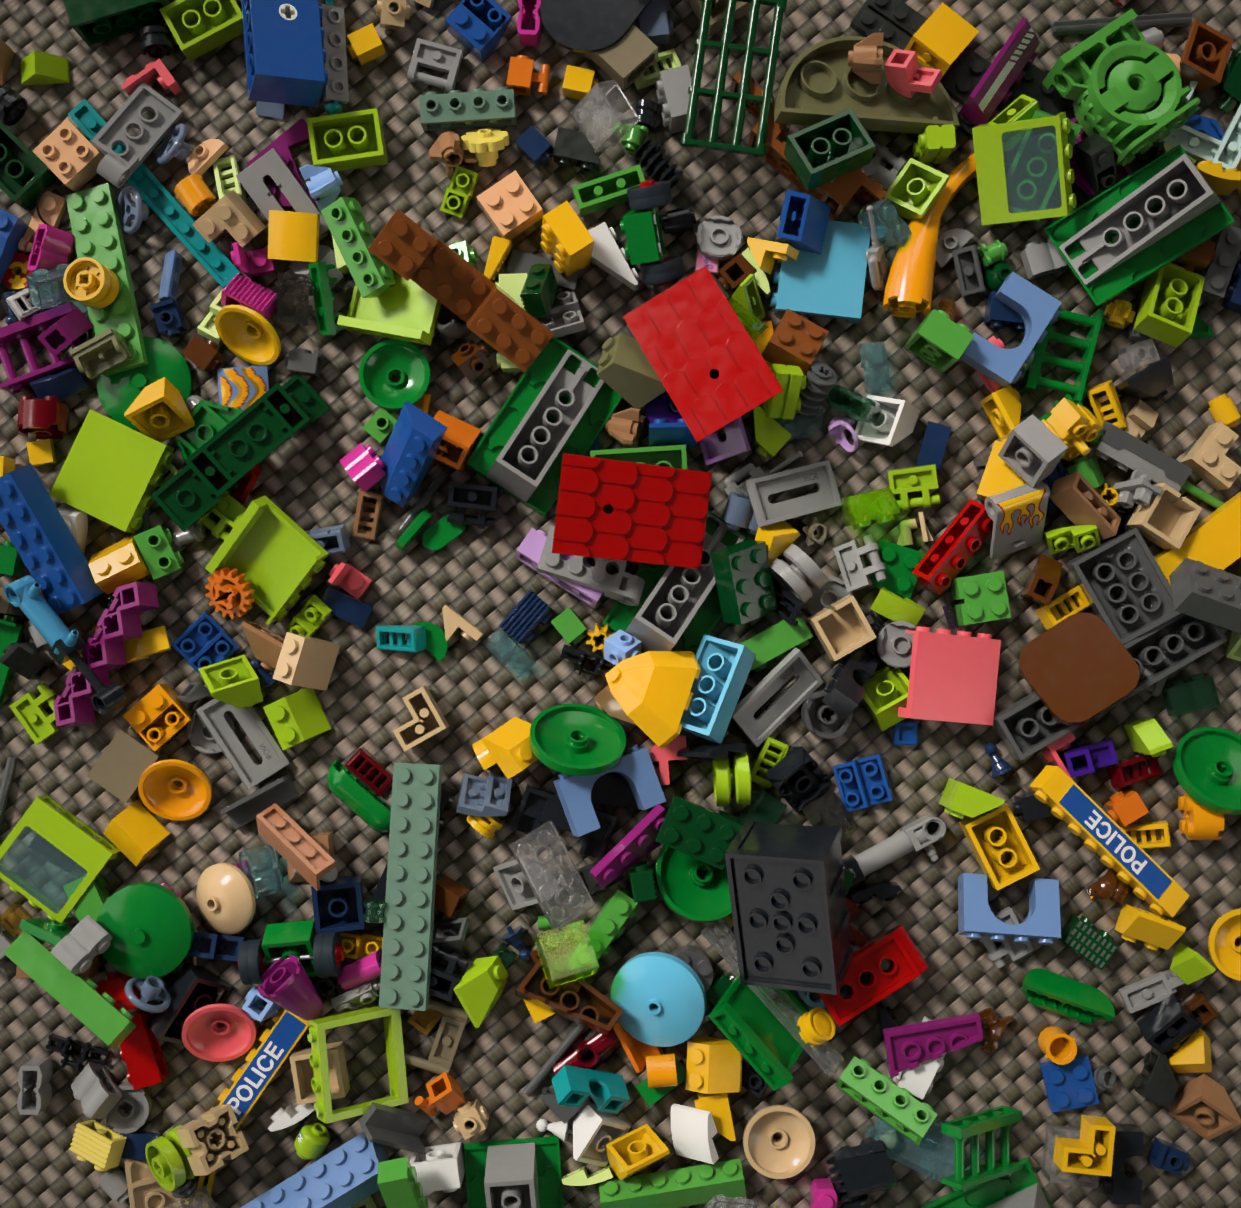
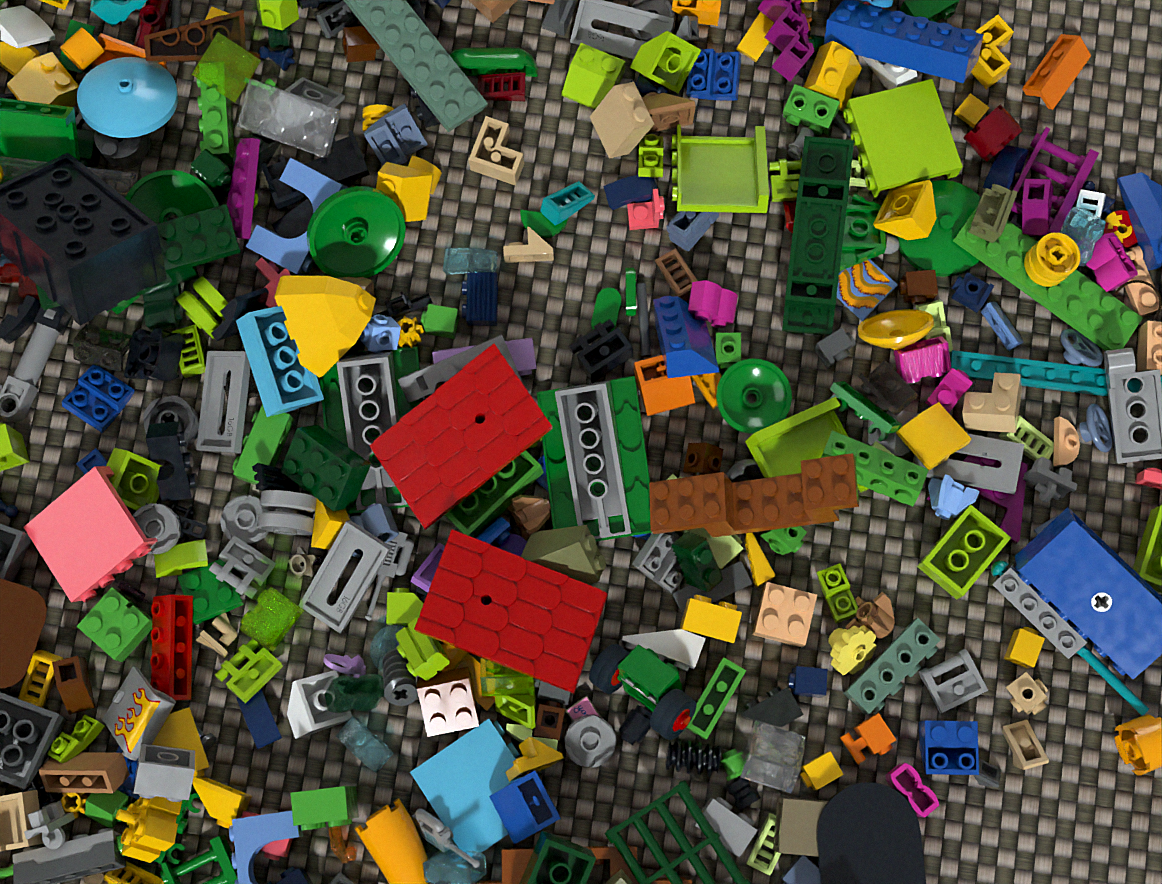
camera: 145 degrees right, 10 degrees down
light orange piece [174,174,217,217] -> none
orange gear [205,567,255,619] -> none
tan piece [807,595,877,661] -> none
none -> light grey hips [1023,457,1077,503]

